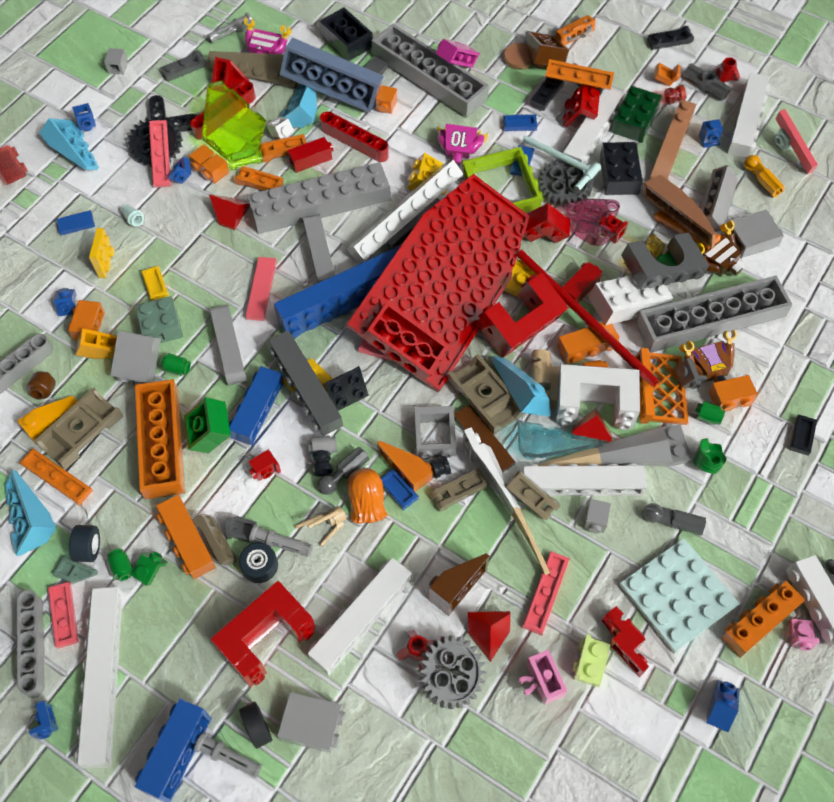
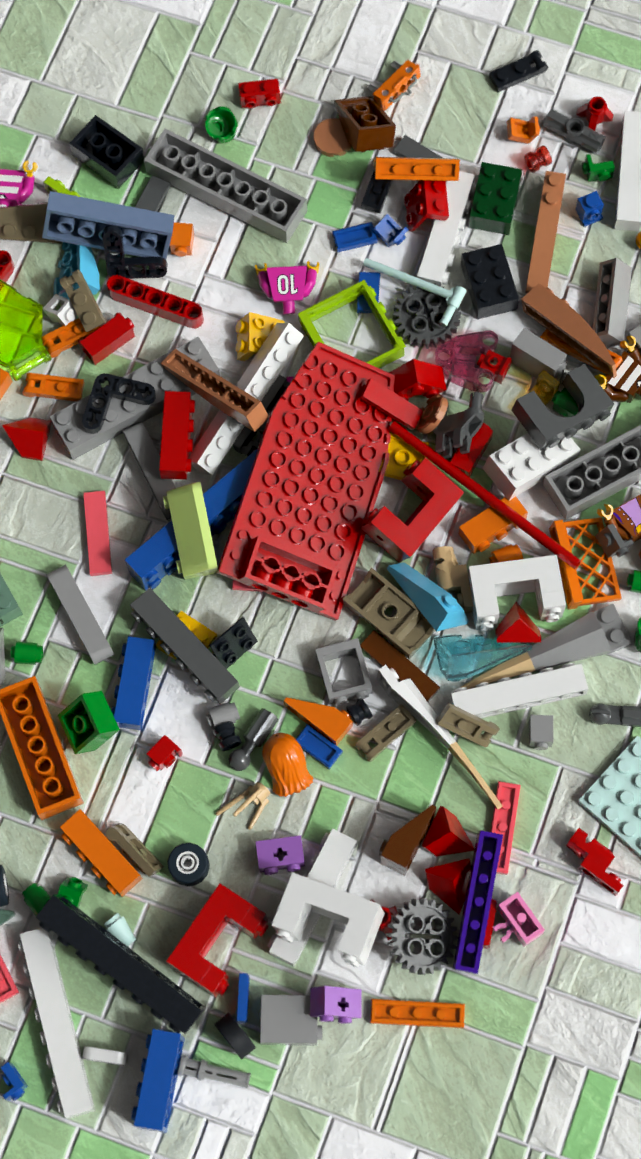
camera: 10 degrees left, 10 degrees up
dark grey tile [225,515,258,543] -> none
light grey pin [249,524,313,557] -> none
dark pink brick [435,38,480,68] -> none
yellowish green bracket [572,633,611,688] -> none
none -> black brick [36,894,206,1034]
none -> dark tan plate [59,270,106,332]
none -> black beam [82,373,156,434]
none -> white beam [82,1047,128,1066]
none -> black beam [103,225,168,279]
none -> light aqua cone [104,913,136,946]
none -> red wedge [159,391,195,480]
none -> nougat slope [161,349,269,432]
none -> yellowish green windscreen [163,482,218,580]
none -> green hair [205,106,238,143]
none -> blue tile [237,973,250,1023]
none -> red bracket [238,79,281,108]
none -> medium lavender brick [256,835,305,875]
none -> white piece [272,872,385,967]
none -> brick [310,986,362,1024]
none -> tile [360,378,423,430]
none -> orange tile [370,999,465,1028]
none -> bracket [372,214,408,247]
none -> nougat tile [416,394,448,434]
none -> red slope [421,806,475,857]
none -> dark grey connector [433,392,484,459]
none -> dark purple brick [452,830,503,974]
none -> red tile [483,899,497,949]
none -> light grey brick [510,328,567,388]
none -> green bracket [582,154,615,182]

